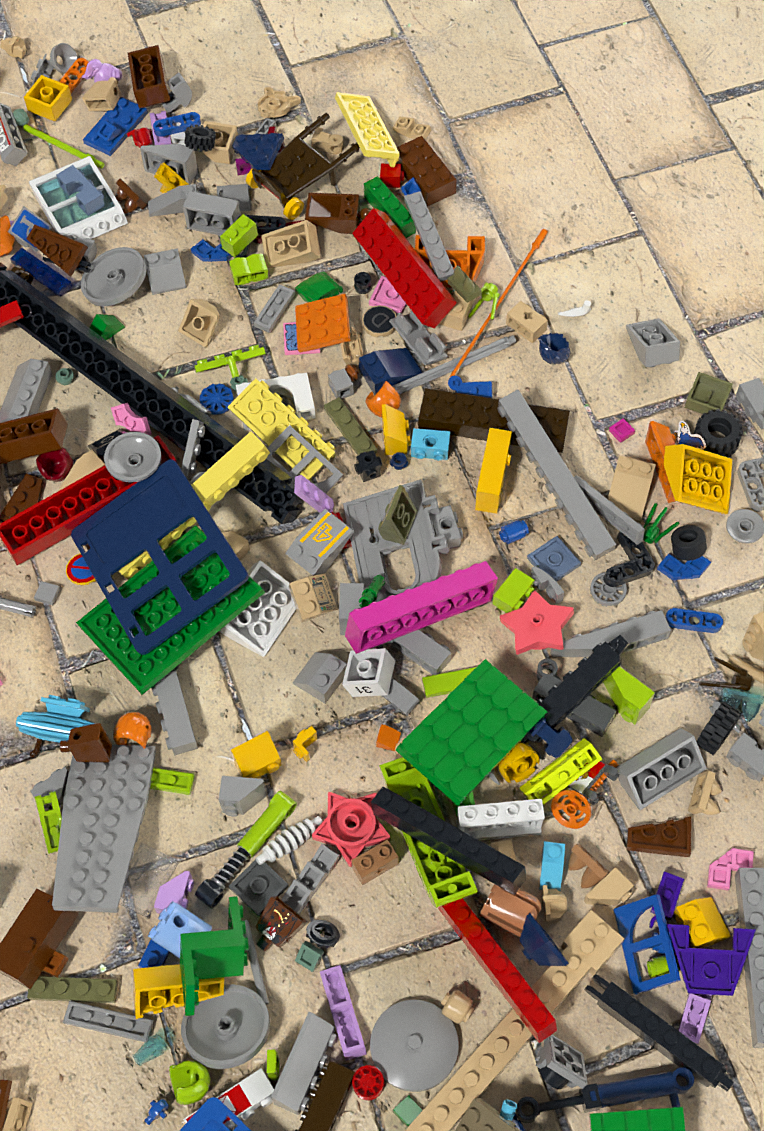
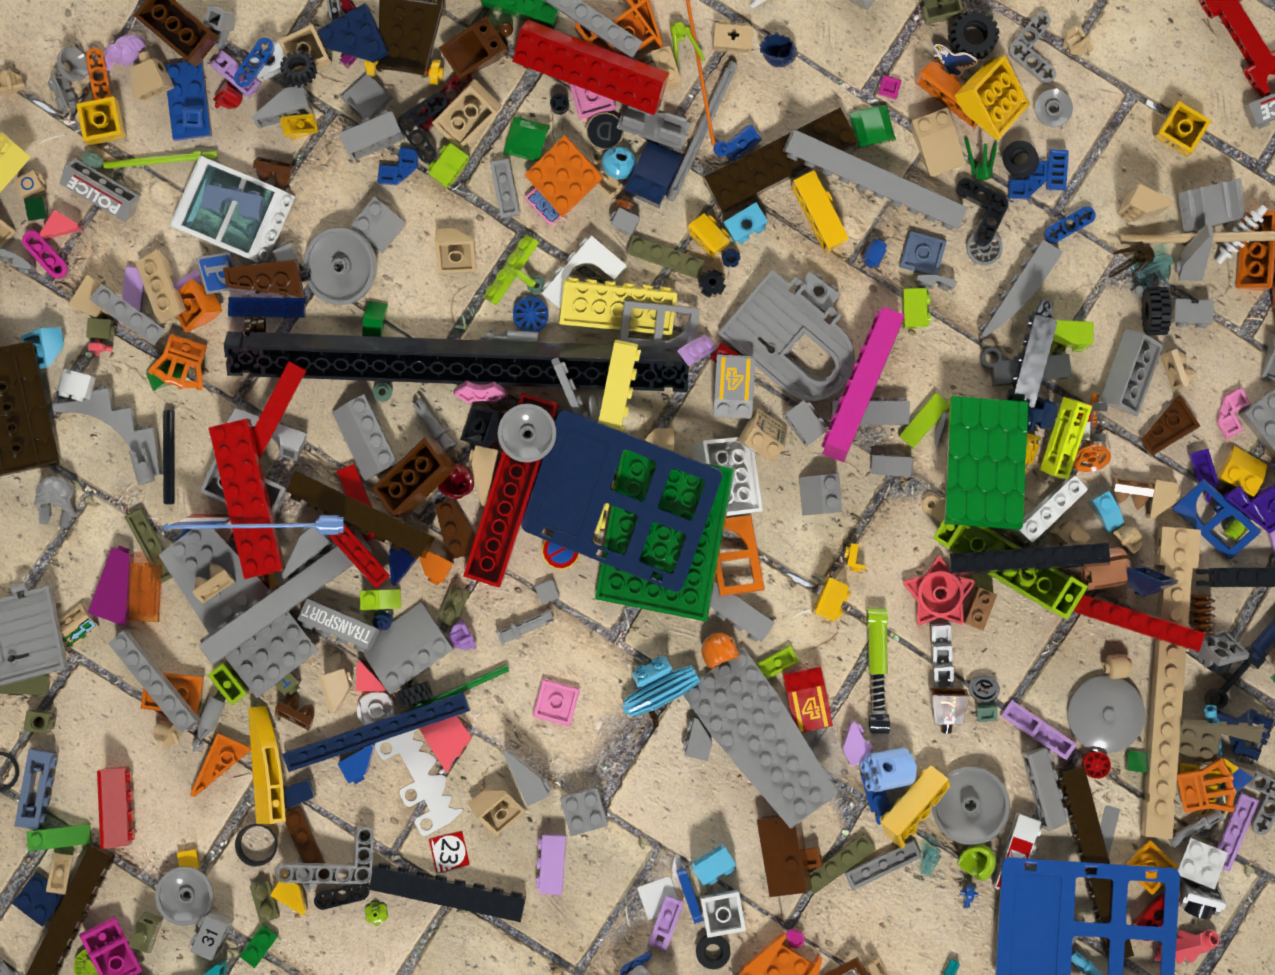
camera: 40 degrees left, 25 degrees up
lime plate [34,791,62,854] -> none
reddish brown torso [60,723,112,762] -> none
light grey slope [148,184,197,217] -> none
green bracket [180,896,248,1016] -> none
light grey slope [218,776,267,817] -> none
lime brick [220,214,258,257] -> none
dark grey plate [229,859,289,917] -> none
light grey bar [243,920,269,1005] -> none
white piece [255,816,323,865] -> none
lime tile [267,1049,279,1081] -> none
white brick [342,648,395,697] -> none
green pin [359,575,385,608] -> none
orange piece [365,381,401,418] -> none
orange slope [376,724,401,751] -> none
olive slope [378,485,418,545] -> none
olive tile [447,266,482,303] -> none
coral plate [500,591,574,655] -> none
light grey plate [574,475,645,545] -> none
none -> light grey pin [412,399,457,452]
none -> medium azure piece [601,147,636,179]
none -> orange window [716,515,765,596]
none -> red slope [783,666,833,733]
none -> green slope [849,105,896,149]
none -> blue slope [1046,150,1069,191]
none -> reddish brown piece [1190,595,1216,634]

